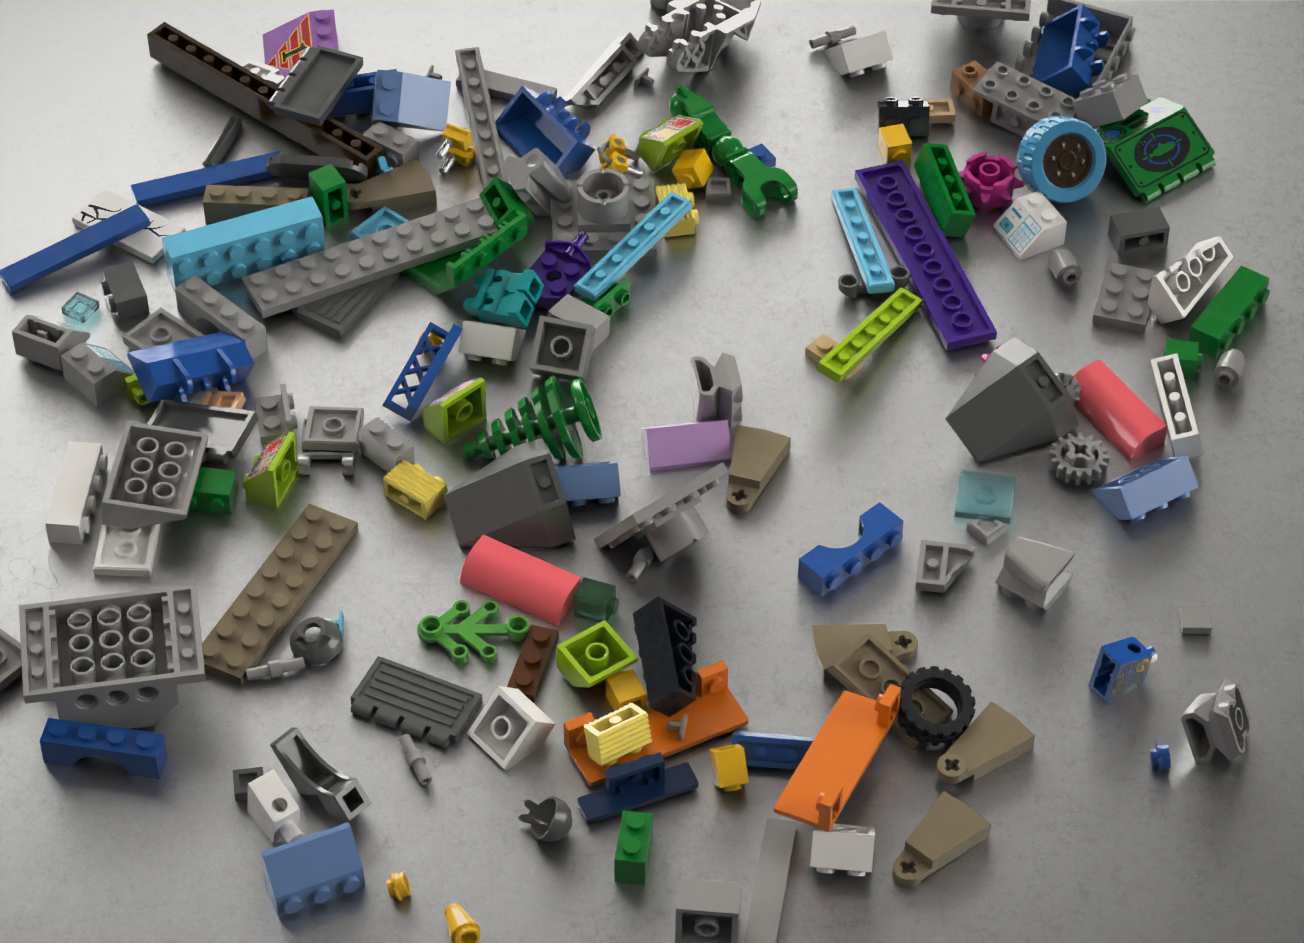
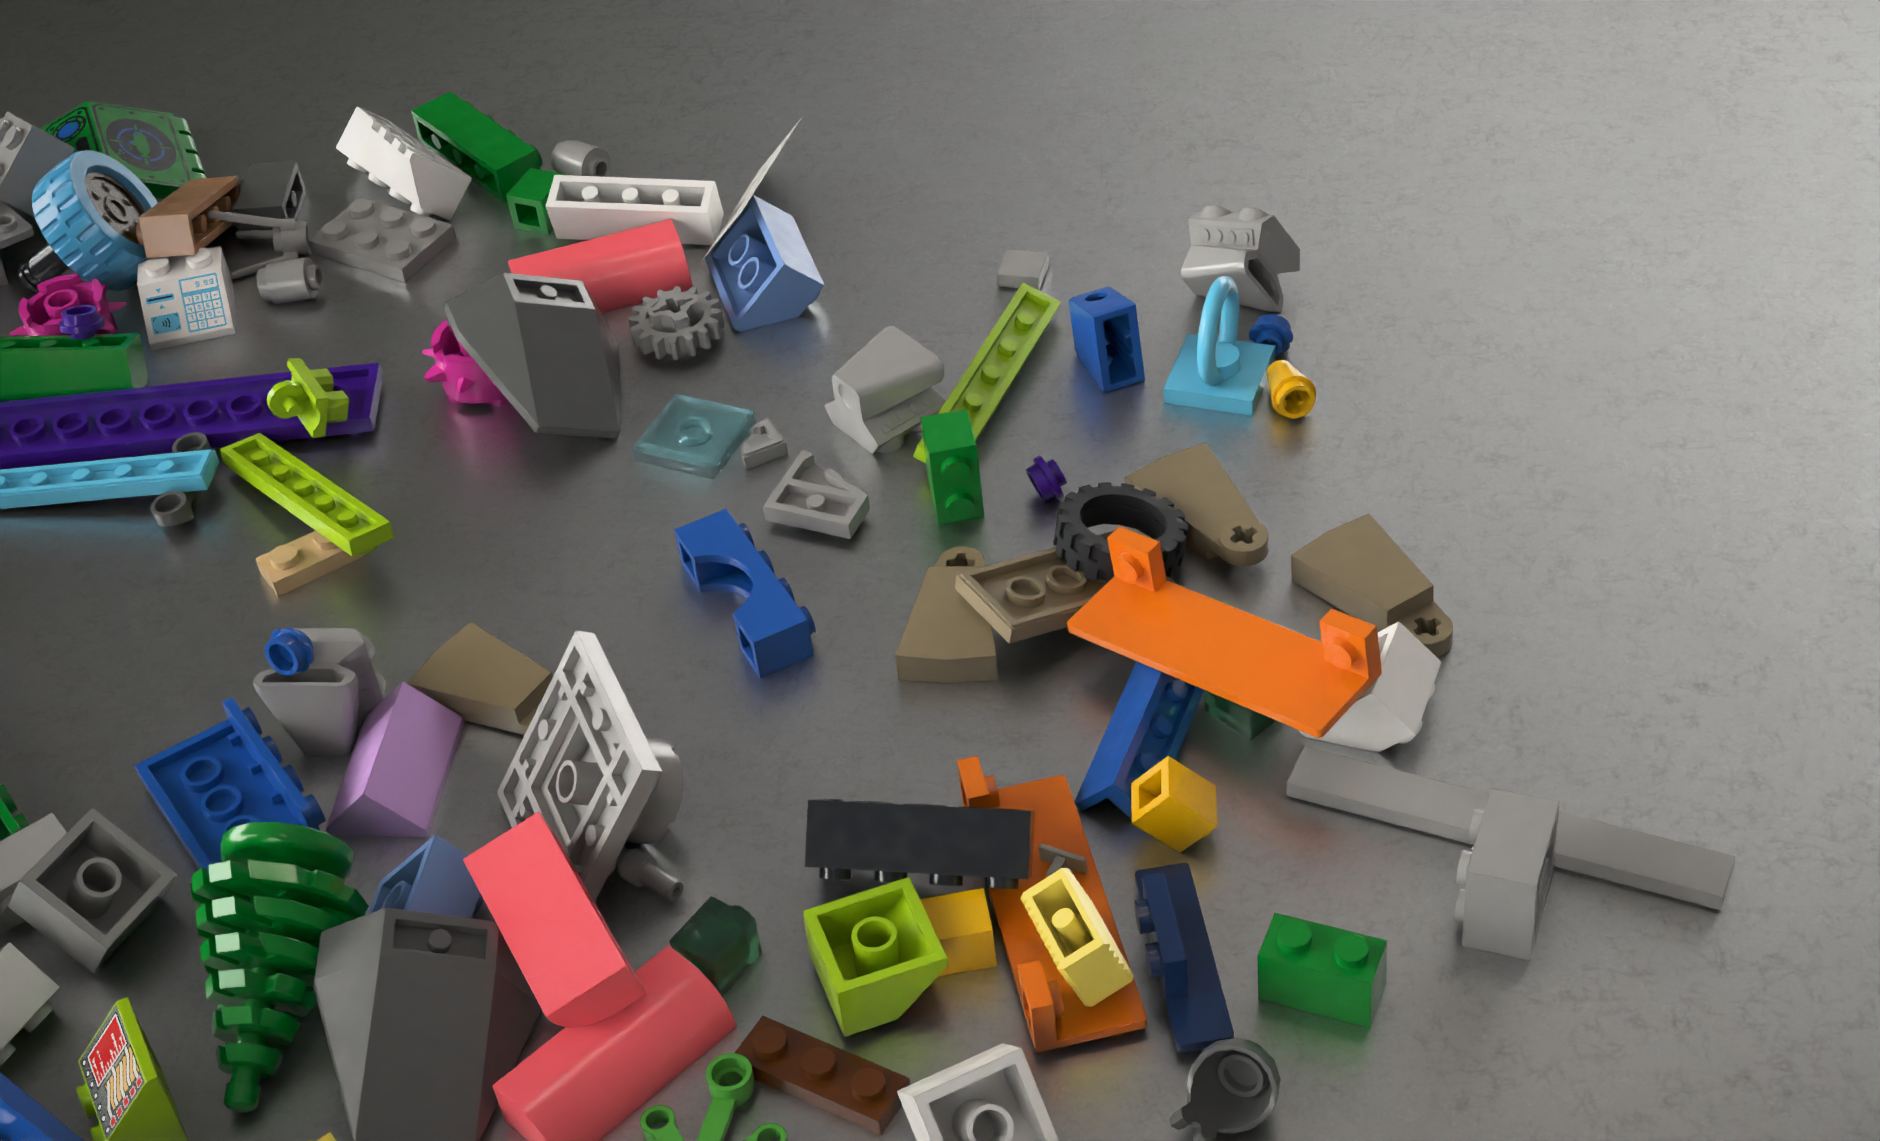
camera: 70 degrees left, 5 degrees down
none -> dark purple plate [59,305,105,339]
none -> blue bracket [134,697,326,870]
none -> medium nougat brick [136,176,240,258]
none -> light grey plant [208,211,309,280]
none -> blue plate [264,627,314,676]
none -> lime hips [267,358,349,438]
none -> coral brick [462,812,647,1027]
none -> white sticker [701,119,801,262]
none -> lime plate [913,282,1061,463]
none -> green brick [920,409,985,525]
none -> dark purple plate [1025,455,1067,502]
none -> medium azure tile [1163,276,1275,416]
none -> yellow cone [1266,360,1316,418]

